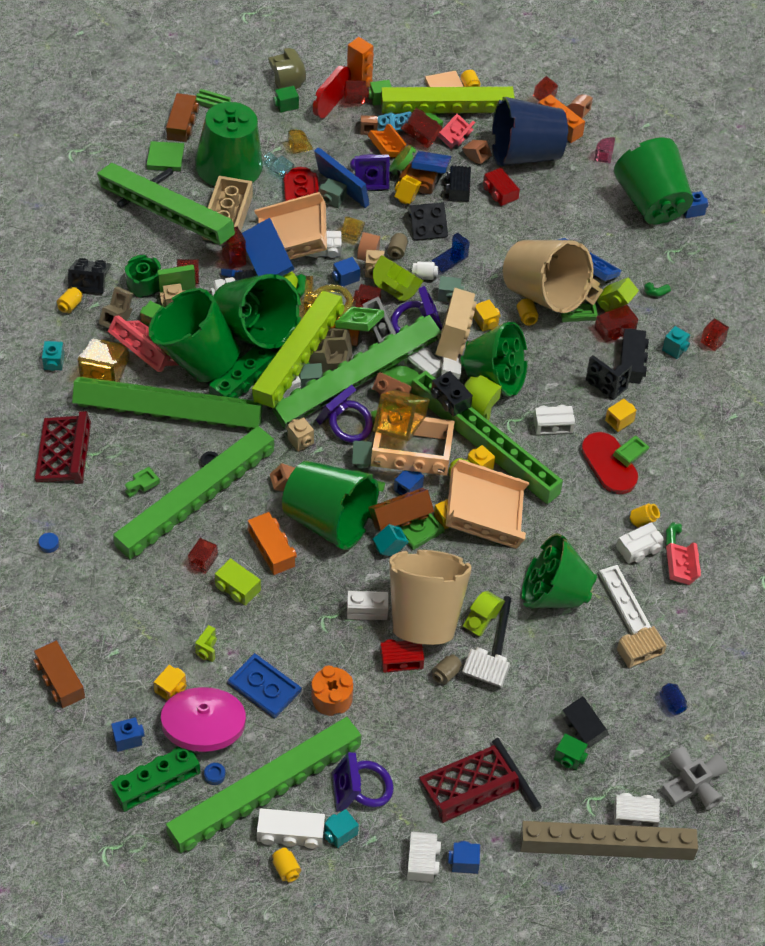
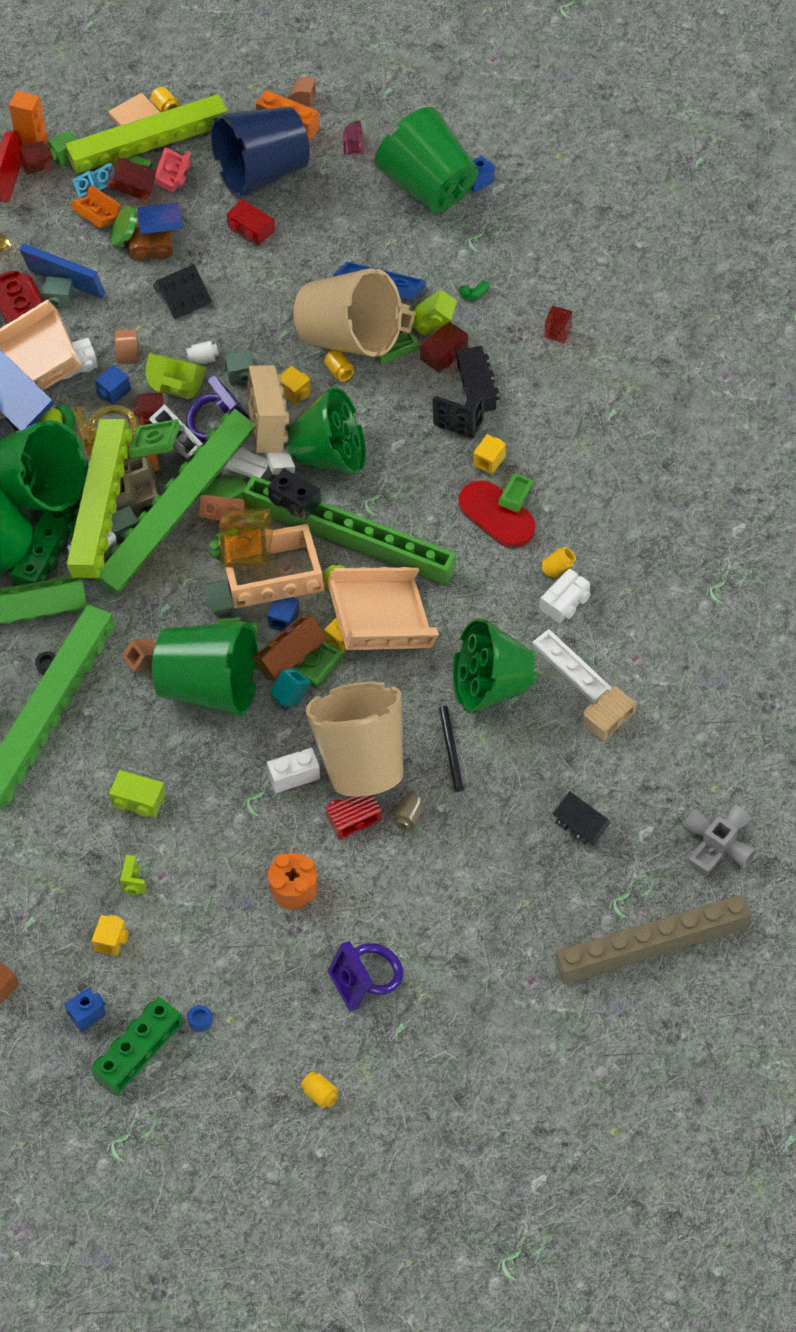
camera: 15 degrees left, 5 degrees up
dark pink dish [161,687,246,752] -> none
bright green brick [166,717,361,853] -> none
clear red brick [188,538,218,574] -> none
blue tile [227,653,302,719] -> none
orange brick [248,512,297,575] -> none
white brick [257,808,325,849] -> none
tan brick [287,417,314,452] -> none
dark purple tile [315,384,373,443] -> none
teal brick [324,809,359,848] -> none
clear yellow brick [341,216,365,241] -> none
dark purple tile [350,154,390,190] -> none
nougat brick [360,115,378,135] -> none
tan brick [365,250,384,279] -> none
dark tan brick [387,233,408,259] -> none
yellow brick [394,175,422,204] -> none
white brick [407,832,441,882] -> none
dark red fence [419,745,519,823] -> none
clear blue bracket [431,233,470,273] -> none
black brick [445,165,471,202] -> none
blue brick [448,841,480,874] -> none
nougat brick [462,140,492,164] -> none
white brick [462,647,510,688] -> none
lime brick [463,591,505,636] -> none
lime brick [464,375,502,421] -> none
yellow brick [468,445,495,470] -> none
black bar [492,738,542,811] -> none
clear red brick [533,76,558,101] -> none
white brick [533,405,575,435] -> none
green brick [554,733,589,771] -> none
white brick [614,793,660,827] -> none
clear blue brick [660,683,688,715] -> none
teal brick [662,326,690,359] -> none
green arm [666,522,682,546] -> none
coral bracket [666,543,701,585] -> none

